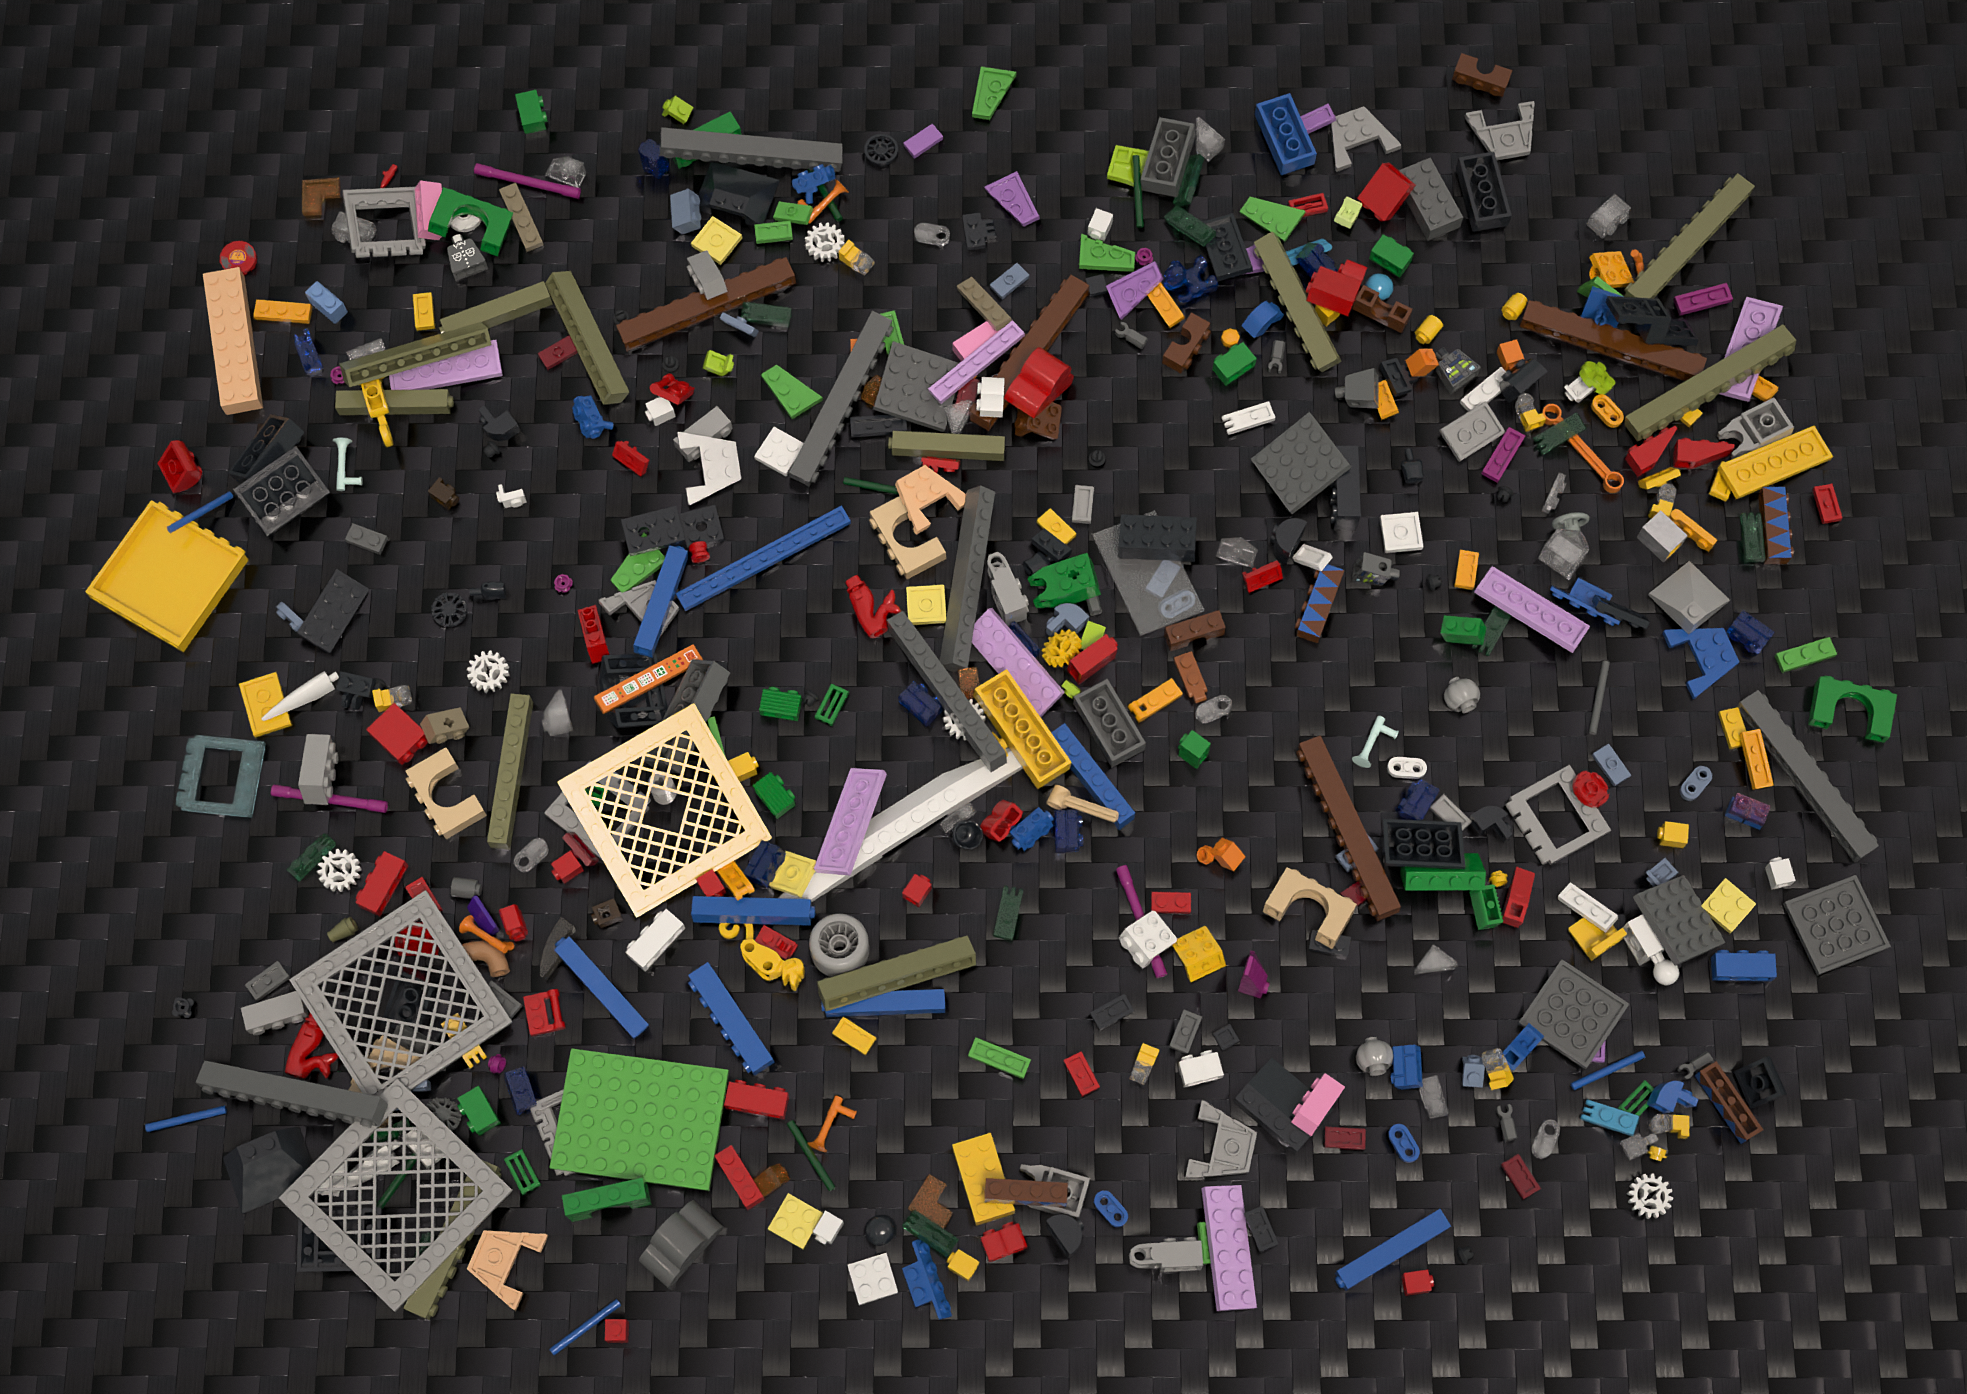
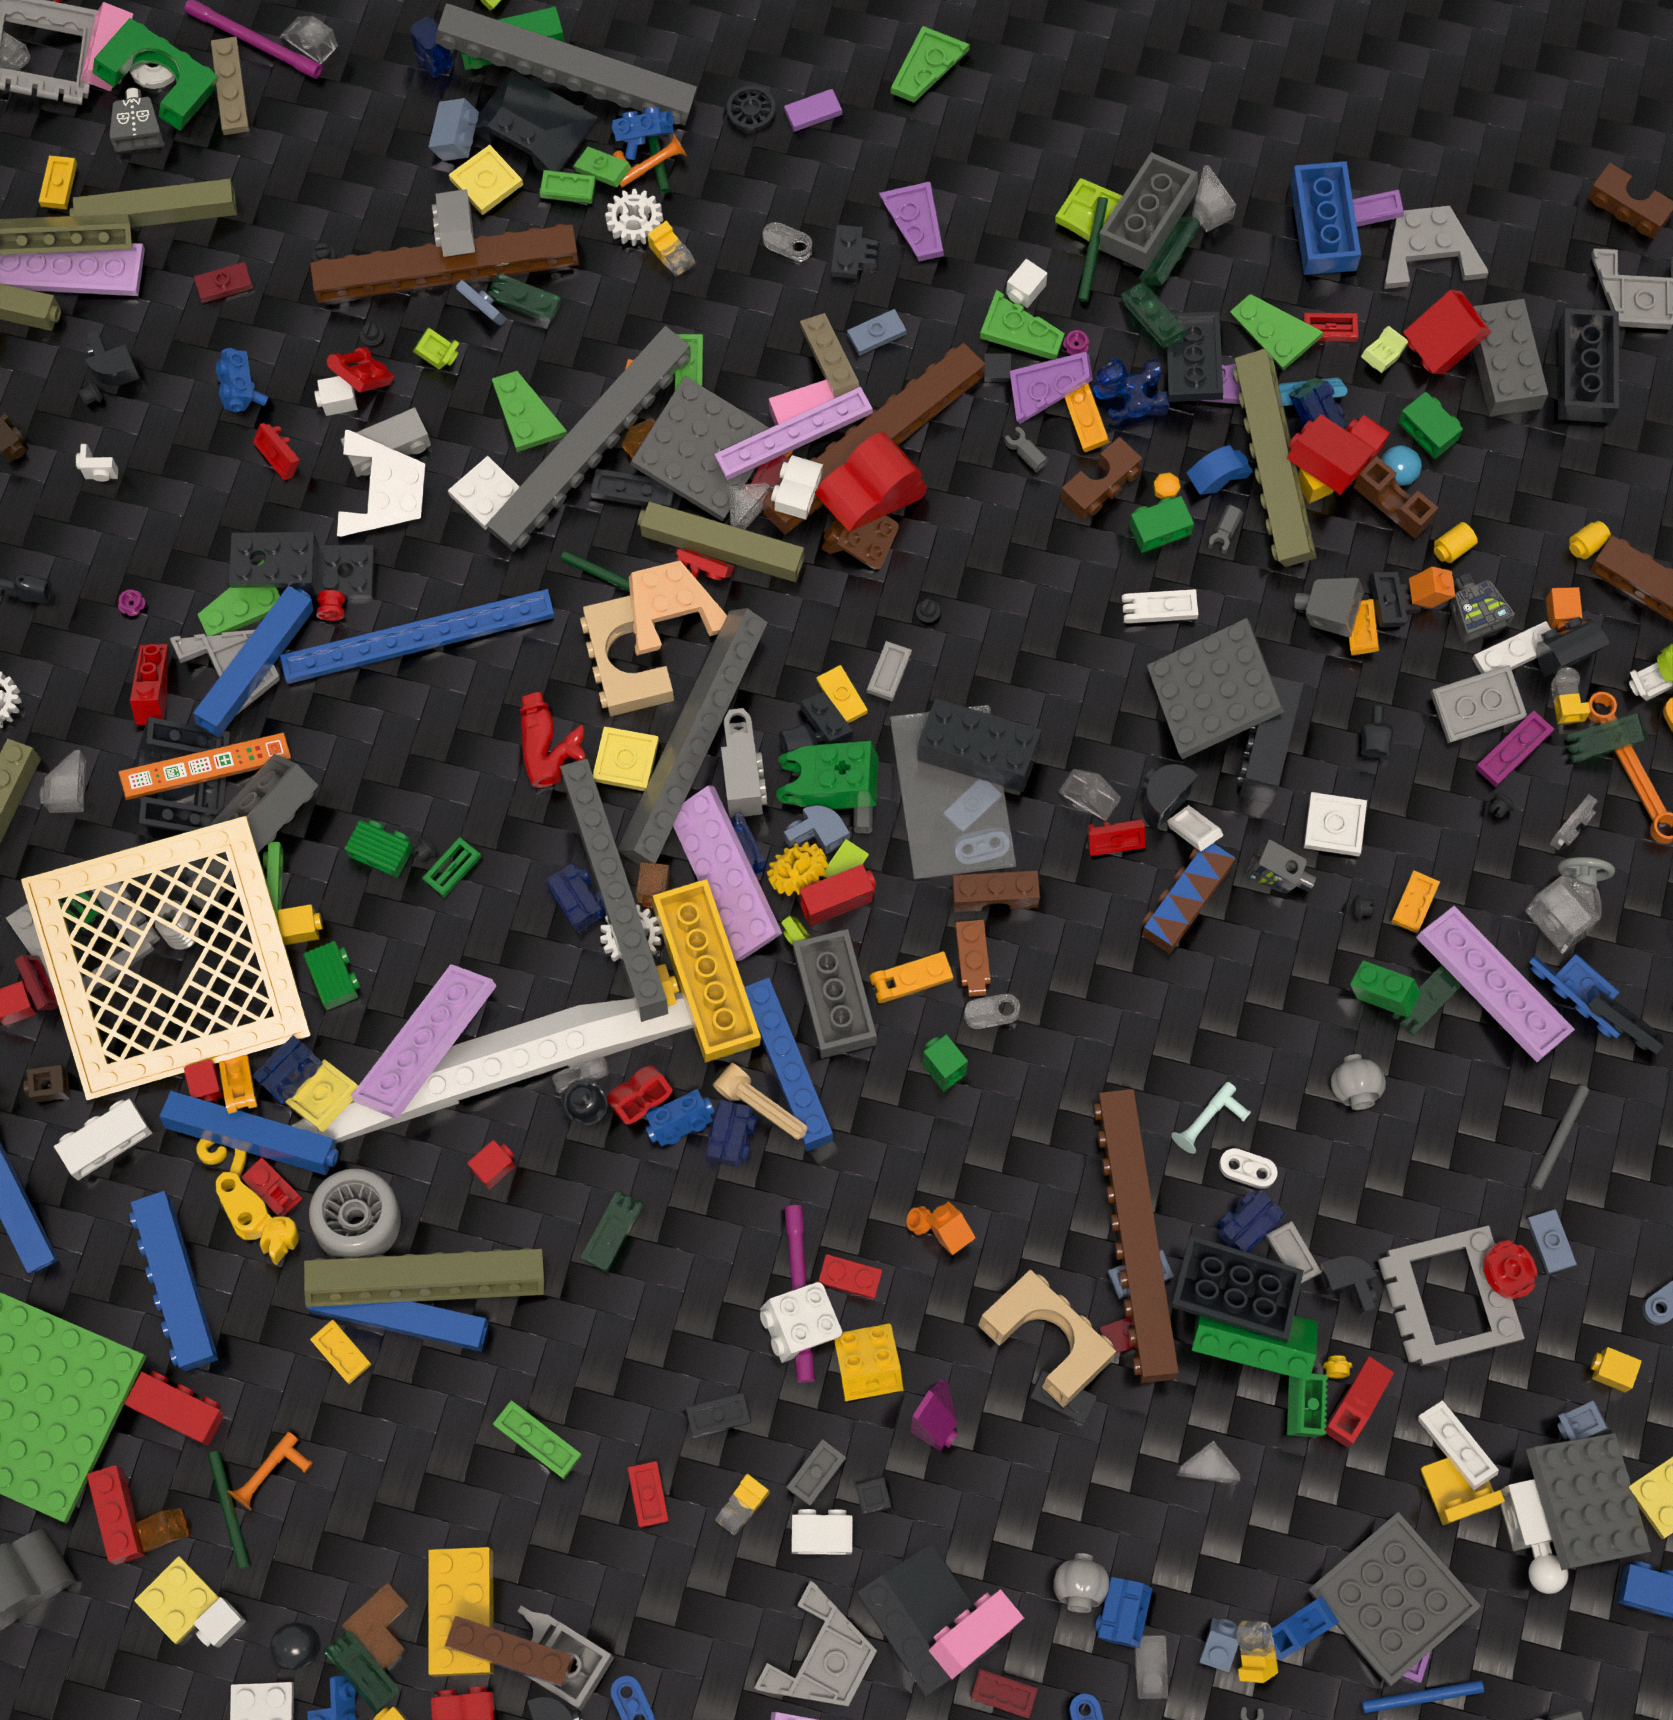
camera: 15 degrees right, 0 degrees up
olive brick [545,271,629,405] -> none

